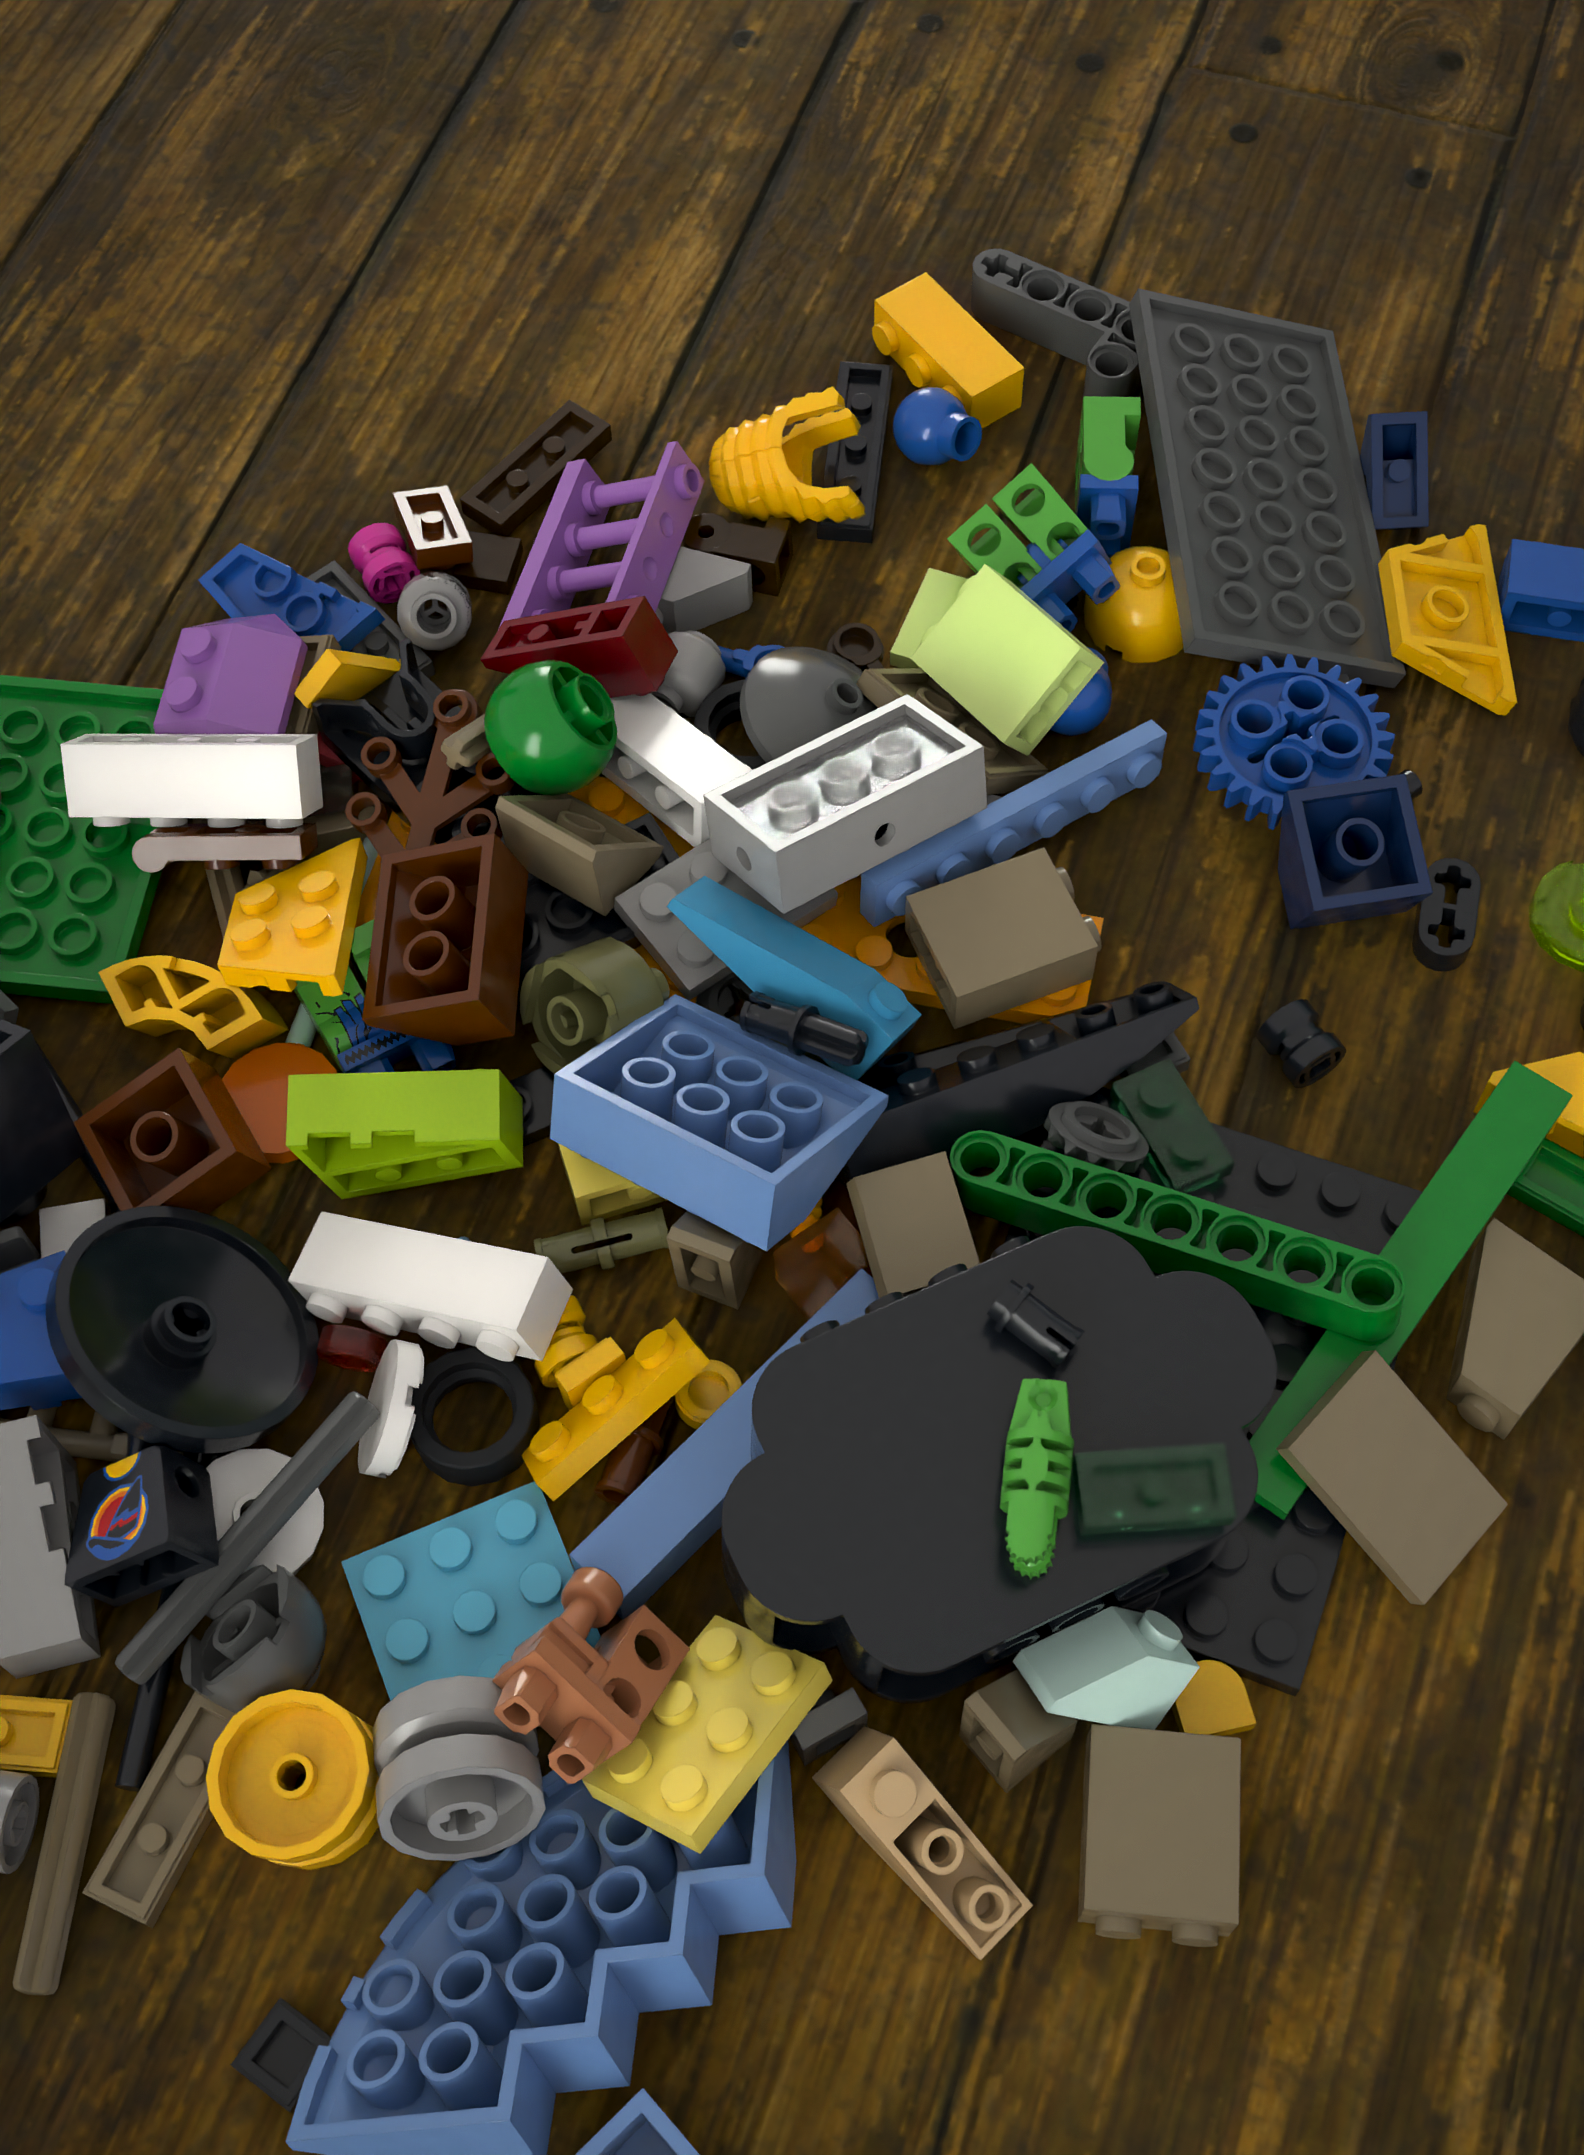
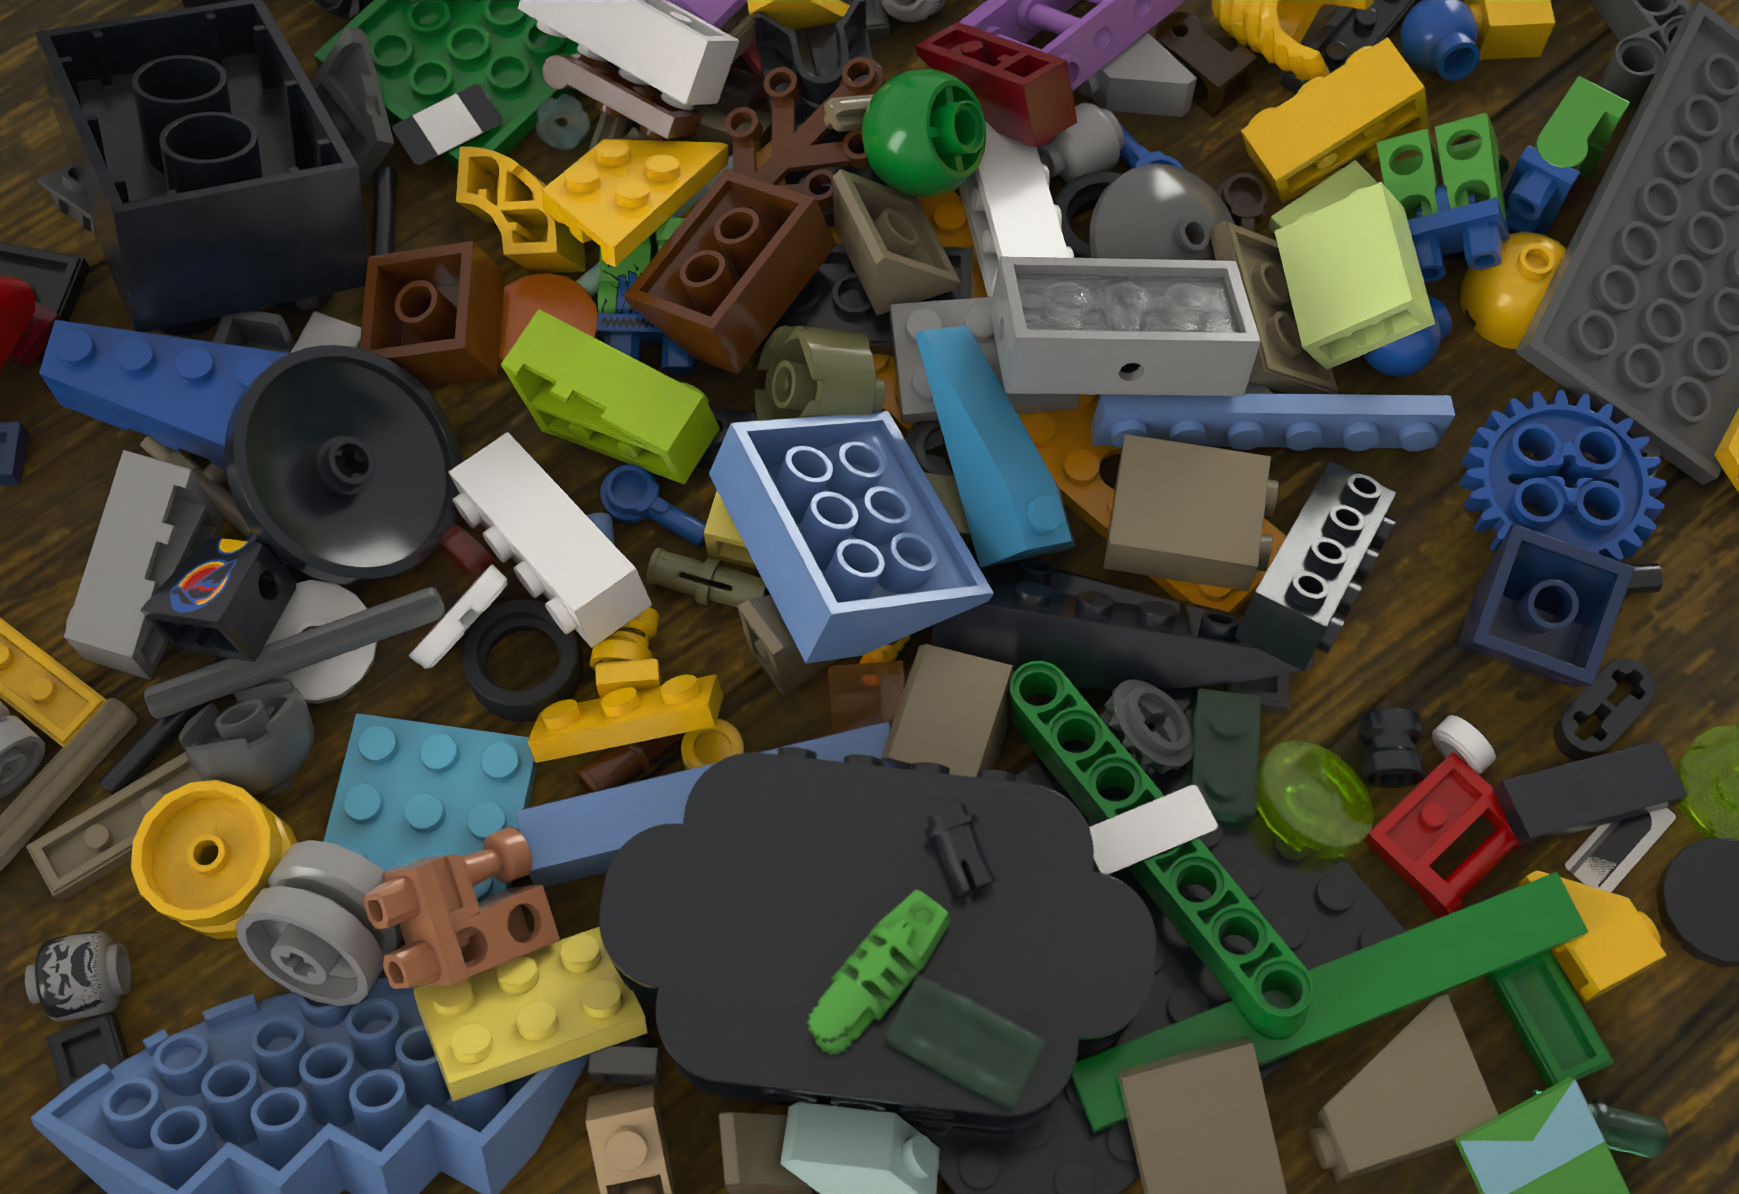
camera: 30 degrees right, 5 degrees up
black axle [739,991,869,1066] -> none
none -> light grey head [25,931,132,1022]
none -> sticker [392,84,503,165]
none -> clear light blue plate [535,95,590,149]
none -> blue plate [600,465,706,547]
none -> white sticker [1089,785,1218,875]
none -> black brick [1234,461,1397,671]
none -> yellow wedge [1241,37,1430,204]
none -> clear neon green tile [1252,740,1374,859]
none -> red plate [1363,751,1525,918]
none -> white tile [1432,715,1496,775]
none -> black tile [1493,741,1688,847]
none -> sticker [1565,808,1676,892]

